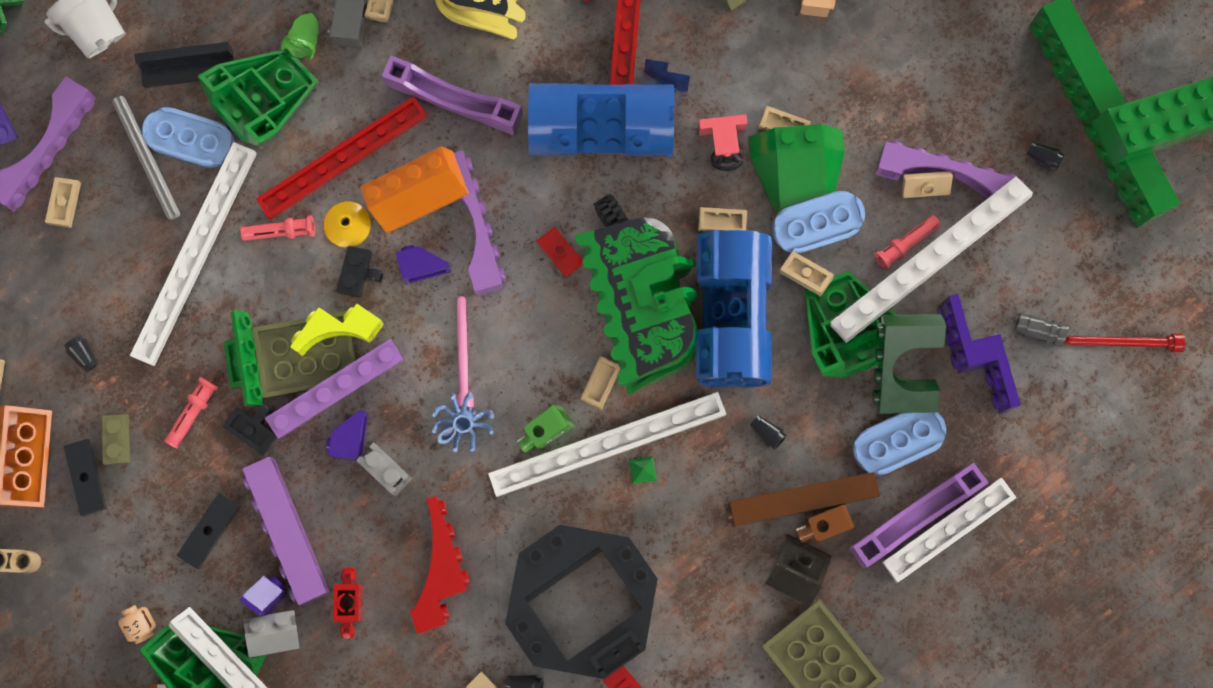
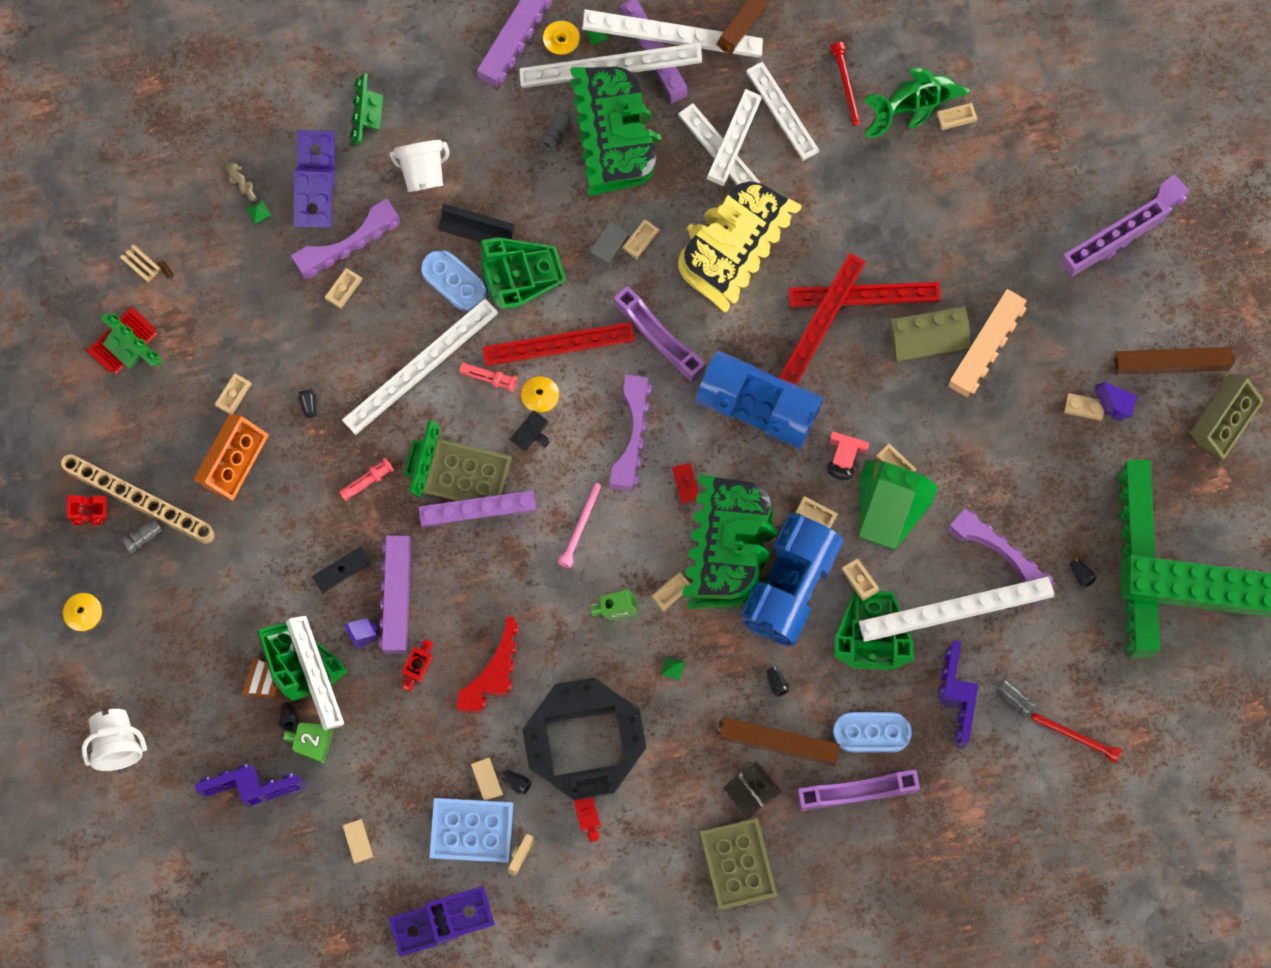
camera: 25 degrees right, 5 degrees down
black tile [63,439,107,517] -> none
olive plate [102,414,130,465] -> none
light grey axle [112,96,180,220] -> none
light nougat head [118,605,156,644] -> none
black plate [223,404,277,455] -> none
light grey brick [243,610,300,658] -> none
bright green piece [280,13,319,60] -> none
neon yellow arch [290,304,384,356] -> none
dark purple slope [326,410,368,461] -> none
light grey brick [356,443,413,496] -> none
orange slope [360,146,469,234] -> none
dark purple slope [396,245,452,285] -> none
medium blue animal [432,391,494,452] -> none
white plate [488,392,726,497] -> none
black tyre [593,194,628,227] -> none
clear blue slope [644,59,690,92] -> none
light blue tile [772,191,865,253] -> none
dark orange torso [796,504,855,542] -> none
dark green arch [872,314,946,414] -> none
coral pin [874,215,941,270] -> none
white plate [882,478,1017,583] -> none
tan plate [902,171,953,198] -> none

